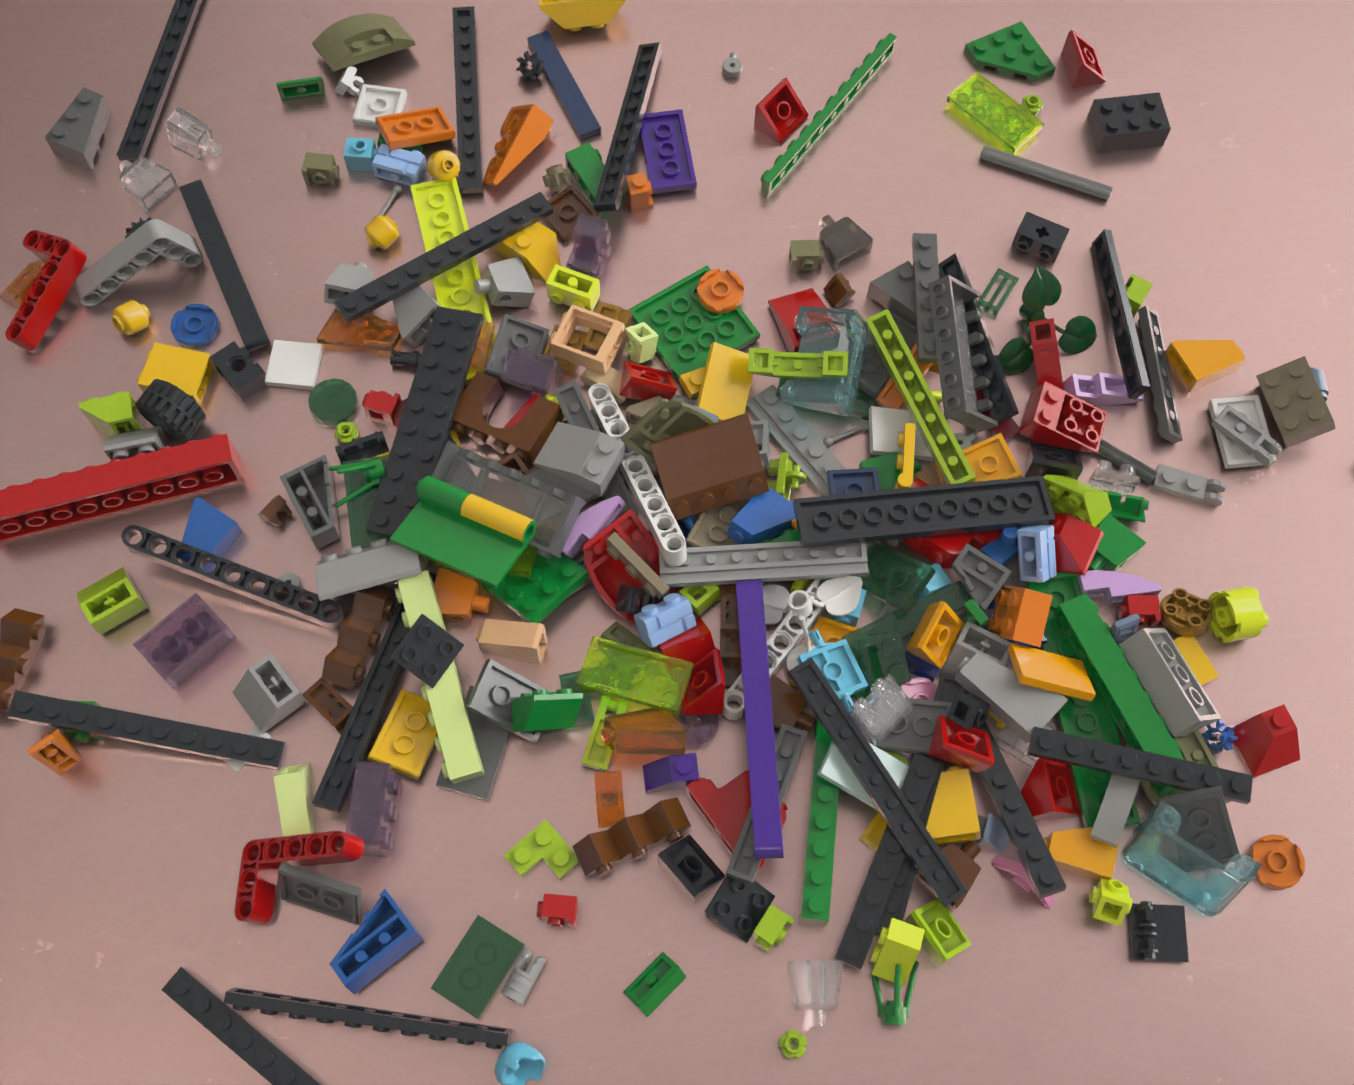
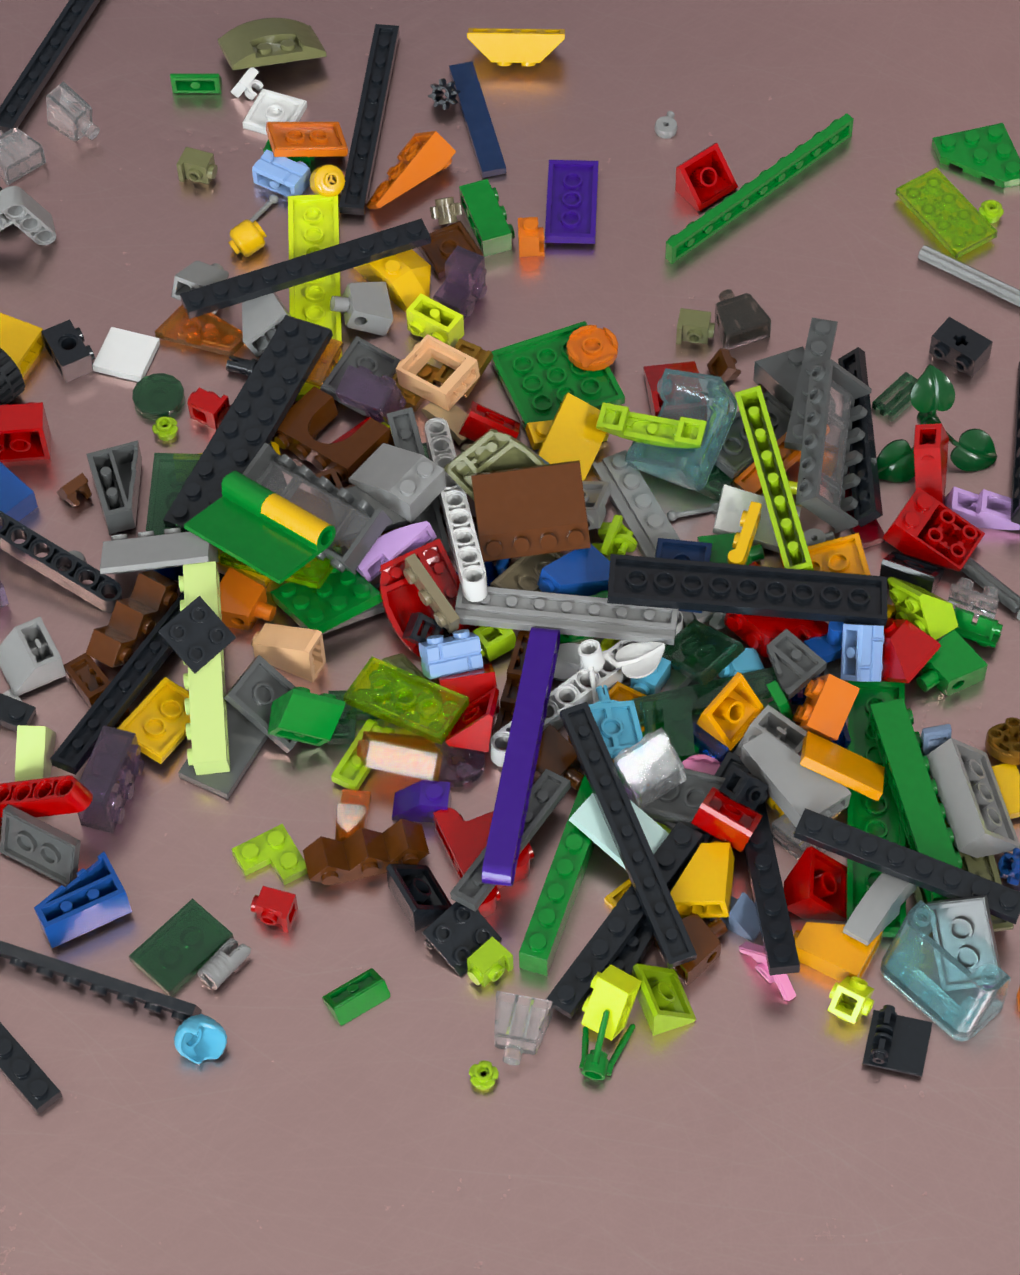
camera: 15 degrees right, 10 degrees down
blue tile [170,304,220,349] -> none
black beam [179,179,271,352] -> none
green plant [330,457,385,508] -> none
black hinge [335,431,389,465] -> none
medium azure brick [343,137,379,172] -> none
black plate [593,42,662,212] -> none
yellowish green brick [625,322,659,363] -> none
lavender slope [1077,570,1162,606] -> none
red brick [1118,595,1161,628] -> none

